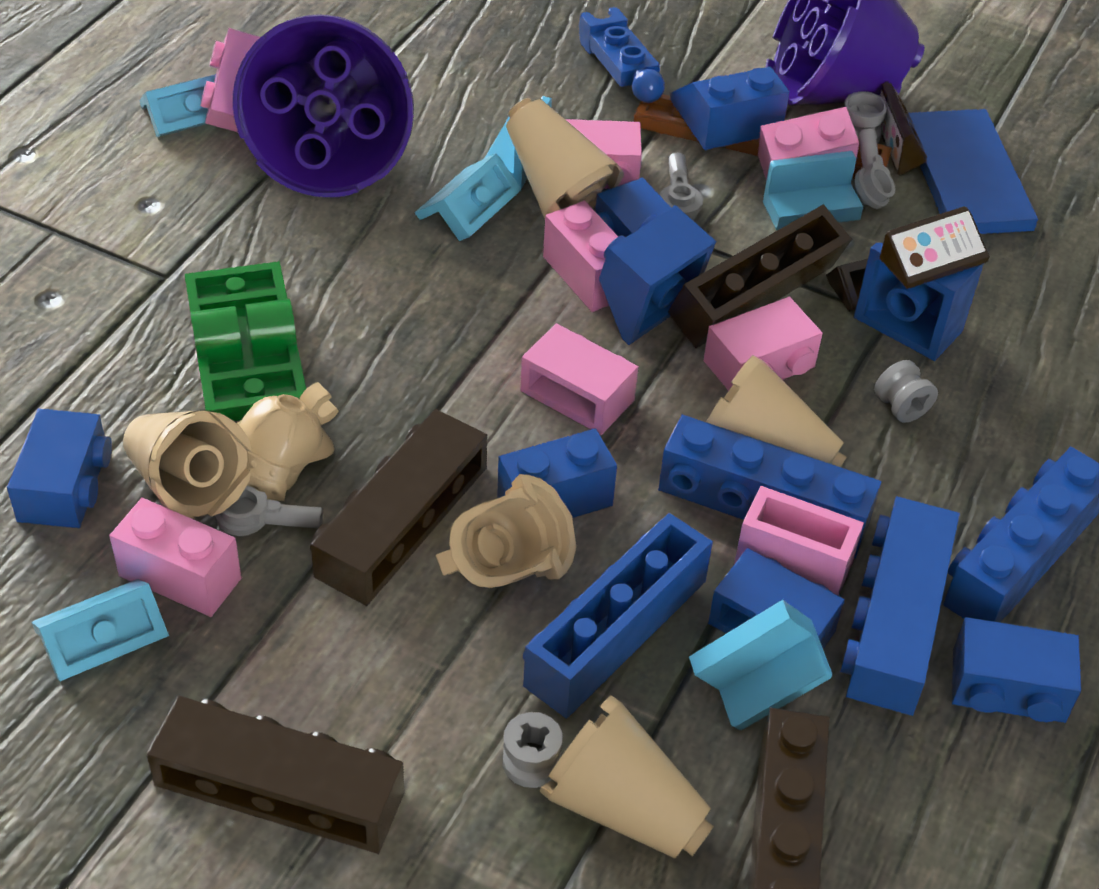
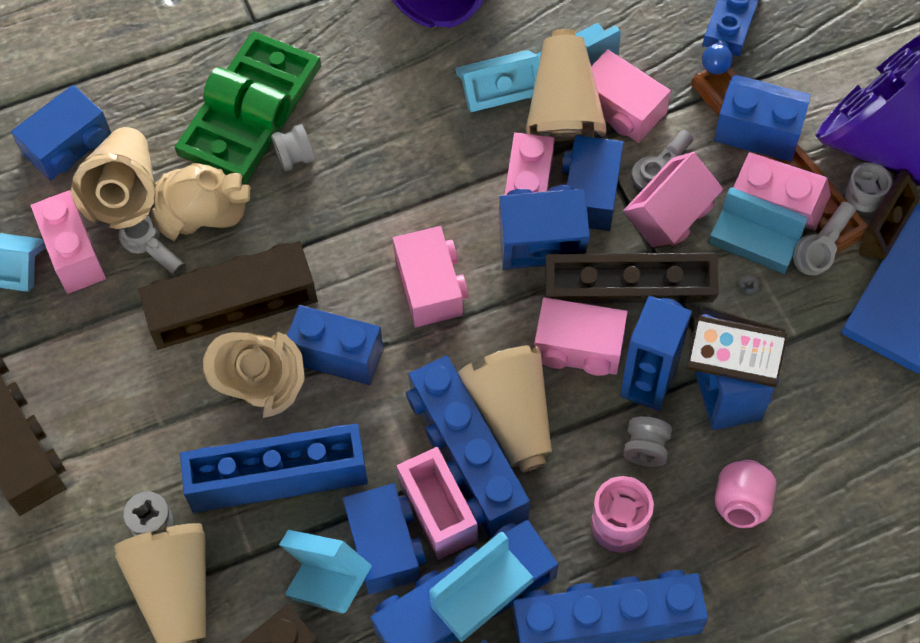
camera: 45 degrees right, 15 degrees up
none -> light grey wheel [271,124,315,172]
none -> medium azure panel [429,531,533,642]
none -> bright pink wheel [591,476,654,553]
none -> blue brick [620,295,692,411]
none -> bright pink piece [623,152,724,248]
none -> bright pink head [715,460,776,528]

